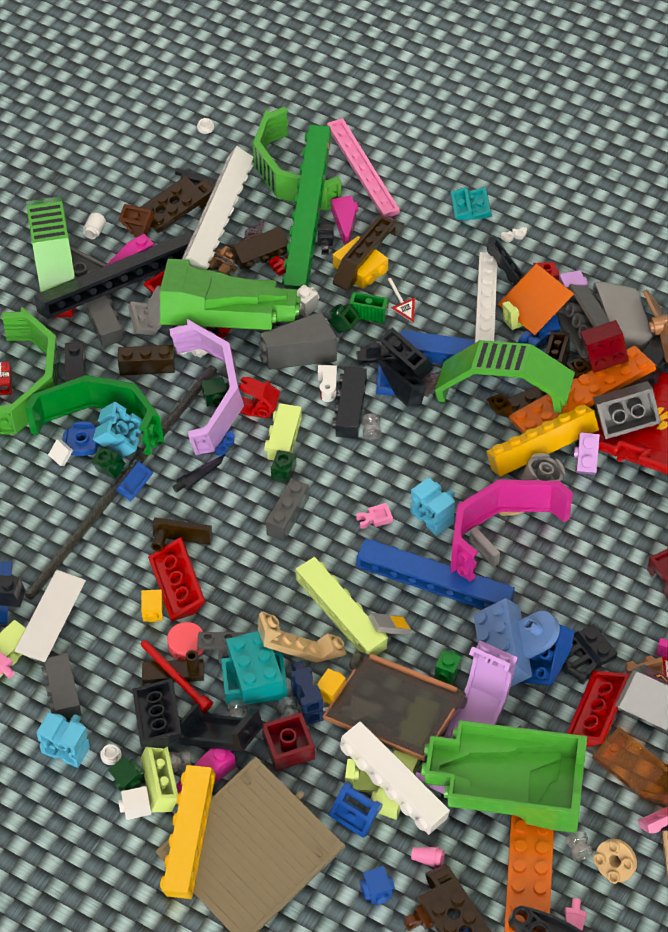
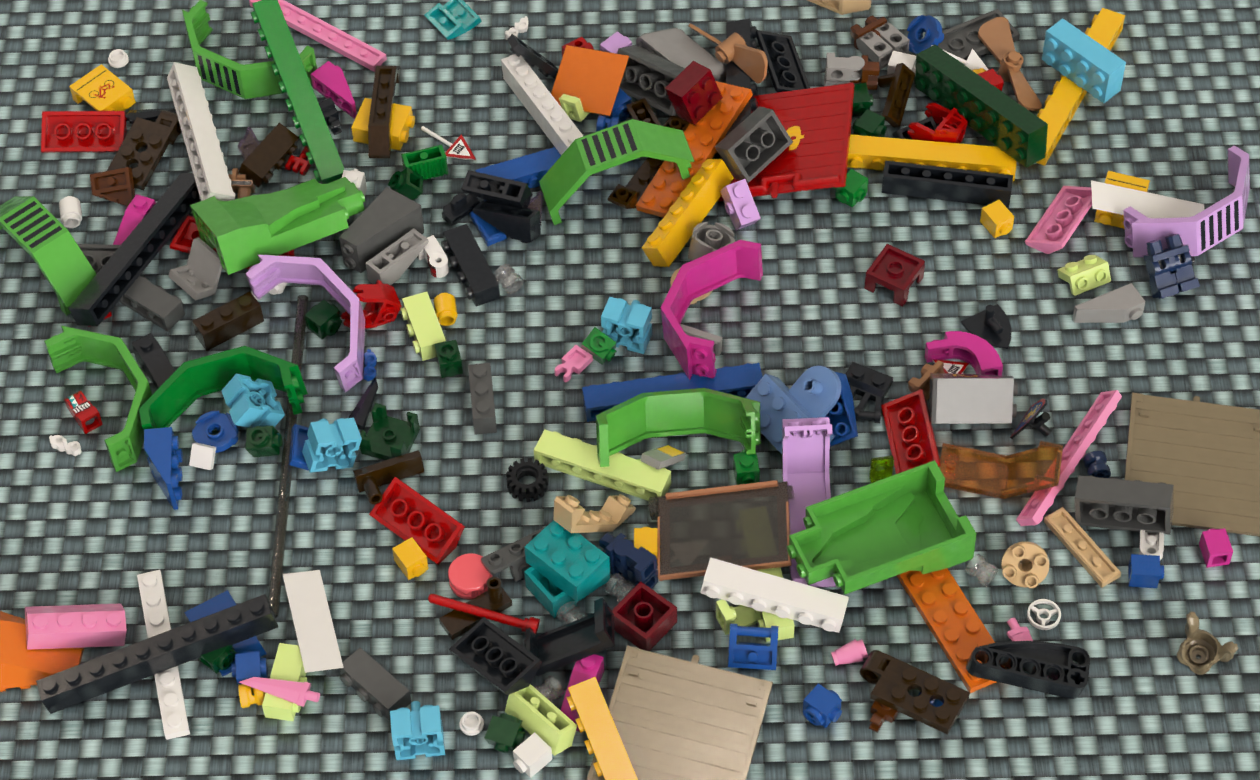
camera: 30 degrees left, 0 degrees up
none -> red slope [41,111,127,153]
none -> yellow panel [69,64,136,111]
none -> blue slope [144,427,183,510]
none -> medium azure brick [302,418,362,473]
none -> dark green panel [360,403,420,460]
none -> light grey slope [365,228,429,285]
none -> yellow brick [433,293,458,326]
none -> black tyre [506,458,548,502]
none -> green brick [581,327,617,365]
none -> bright green panel [596,388,761,467]
none -> clear neon green bracket [869,456,894,483]
none -> white piece [1027,599,1061,630]

